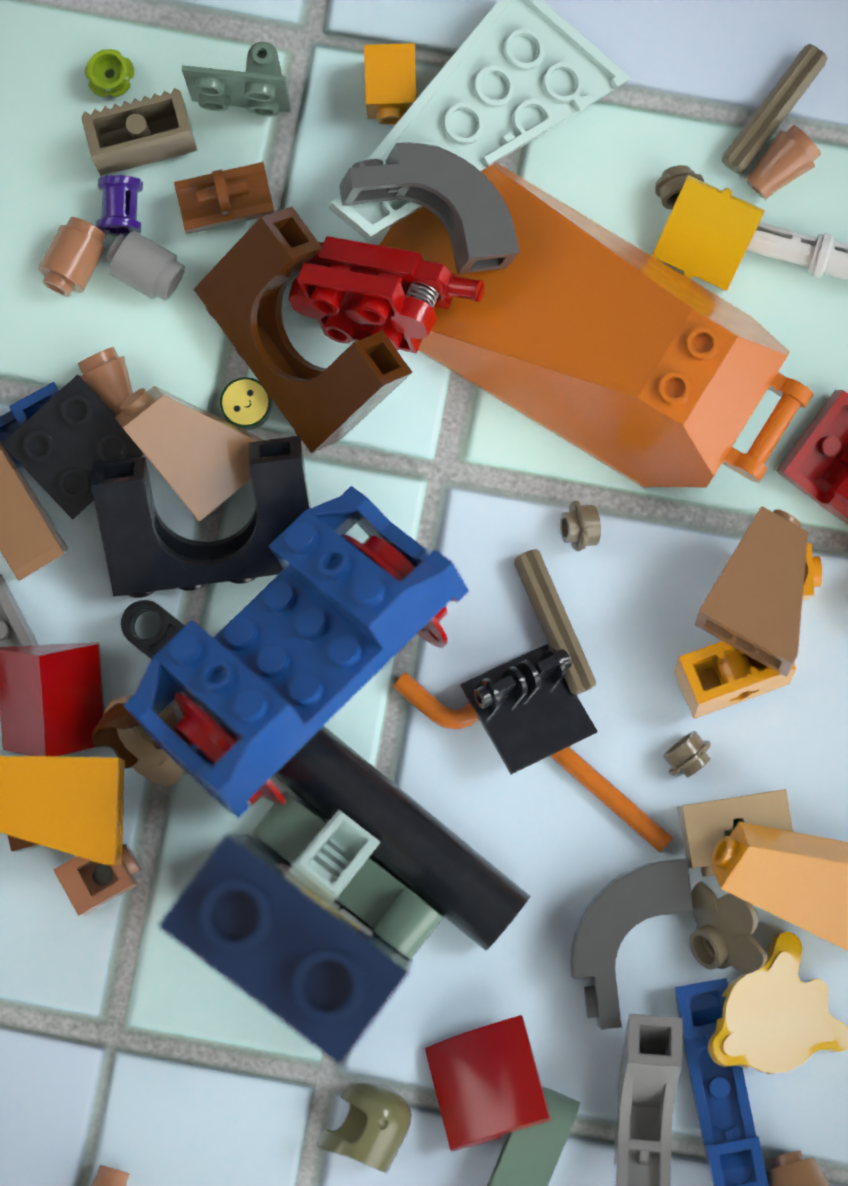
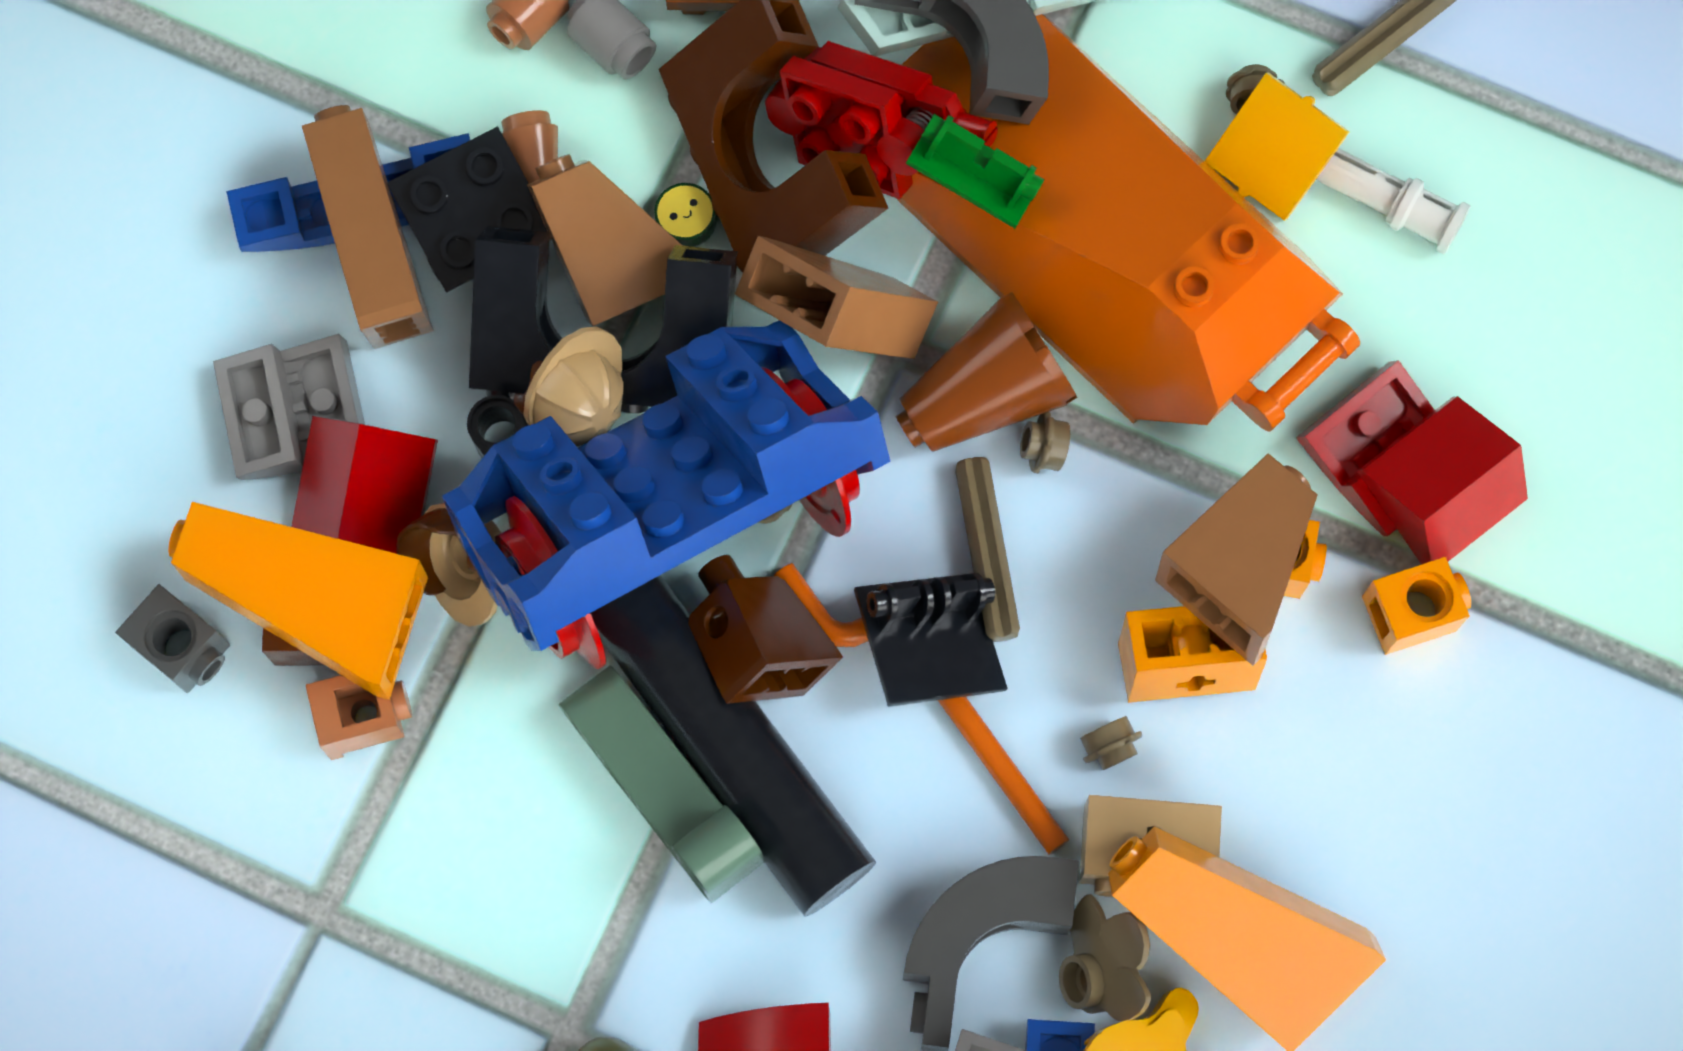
camera: 10 degrees right, 10 degrees down
dark blue brick [157,834,413,1066] -> none
light aqua slope [288,810,380,905] -> none
nougat cone [745,125,821,201] -> none
none -> tan piece [513,326,623,446]
none -> reddish brown torso [688,555,843,704]
none -> medium nougat slope [735,236,938,359]
none -> dark orange cone [895,292,1078,452]
none -> green hinge [905,114,1045,229]

